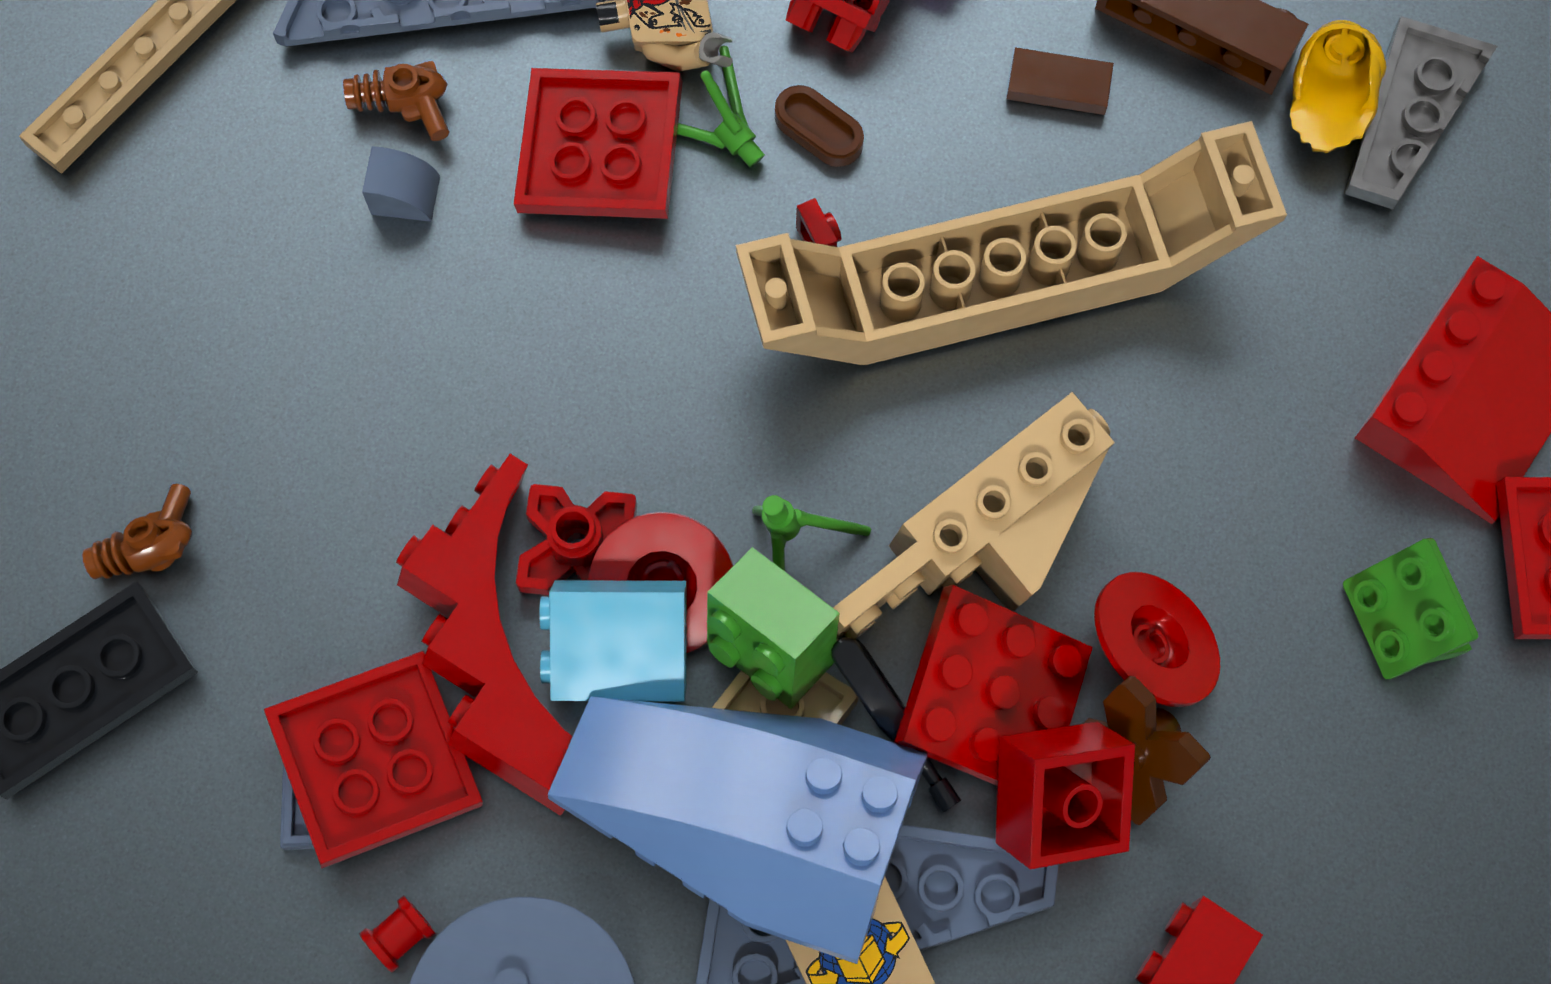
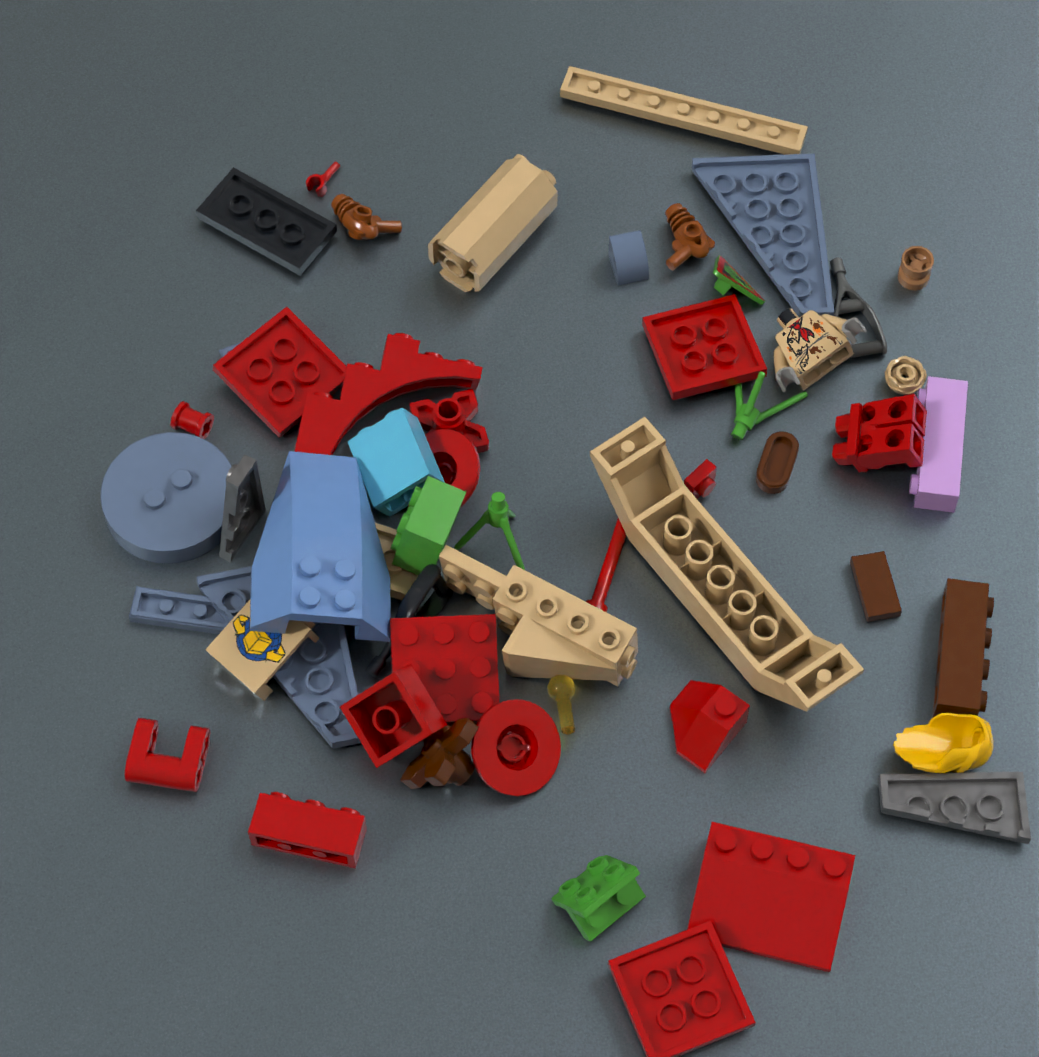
camera: 70 degrees right, 10 degrees down
none -> flat silver wing [219,454,266,563]
none -> red hand [306,162,340,197]
none -> tan brick [428,154,558,292]
none -> clear yellow bar [547,675,575,735]
none -> red bar [585,518,626,612]
none -> red slope [669,680,750,773]
none -> bright green piece [713,255,765,305]

